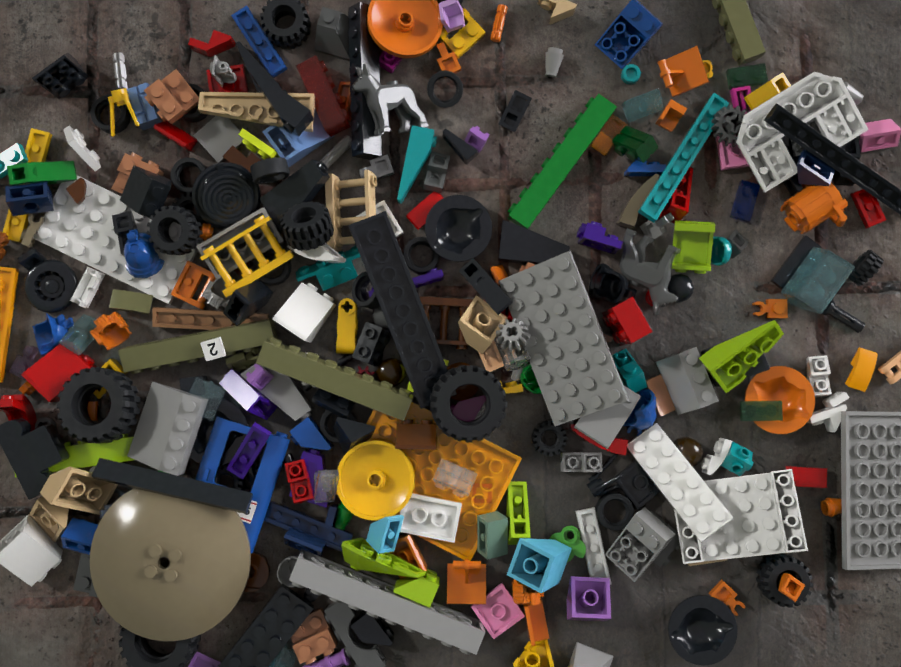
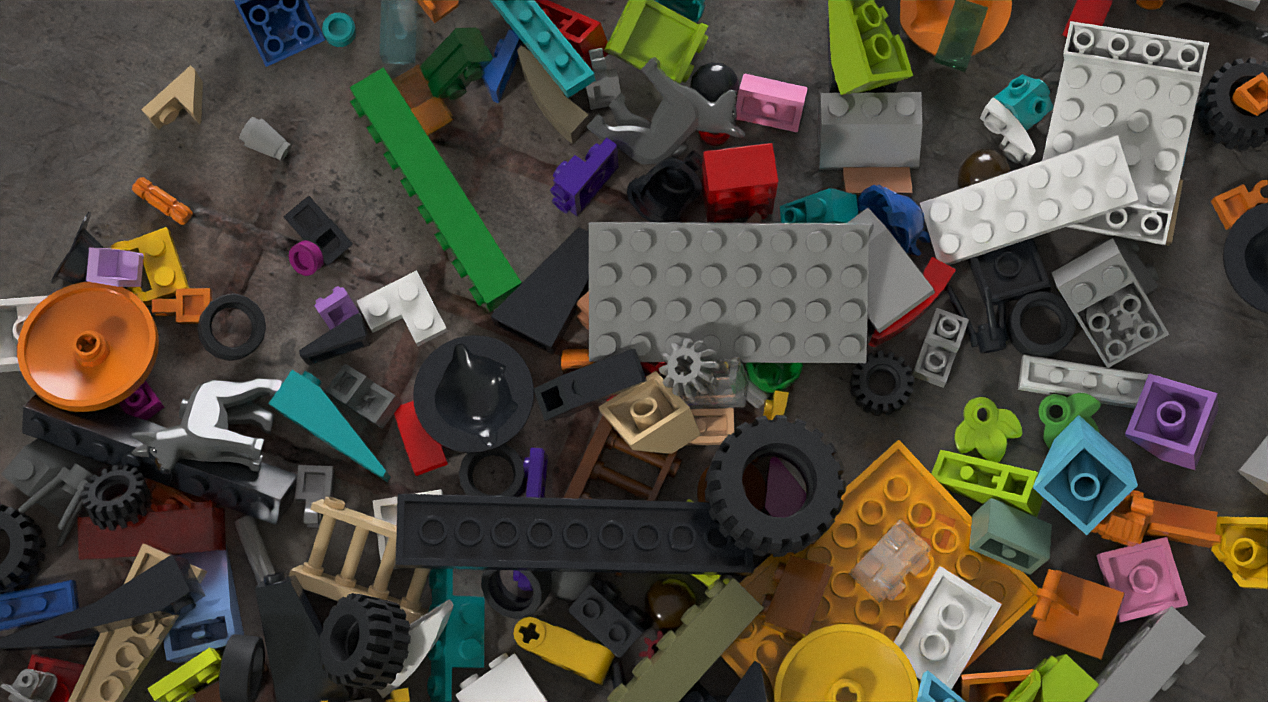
camera: 65 degrees left, 10 degrees down
none -> dark grey plant [18,463,94,547]
none -> black tyre [81,465,153,531]
none -> magenta tile [289,240,324,276]
none -> white plate [357,270,448,346]
none -> bright pink panel [736,74,808,133]
none -> lime plate [954,397,1022,463]

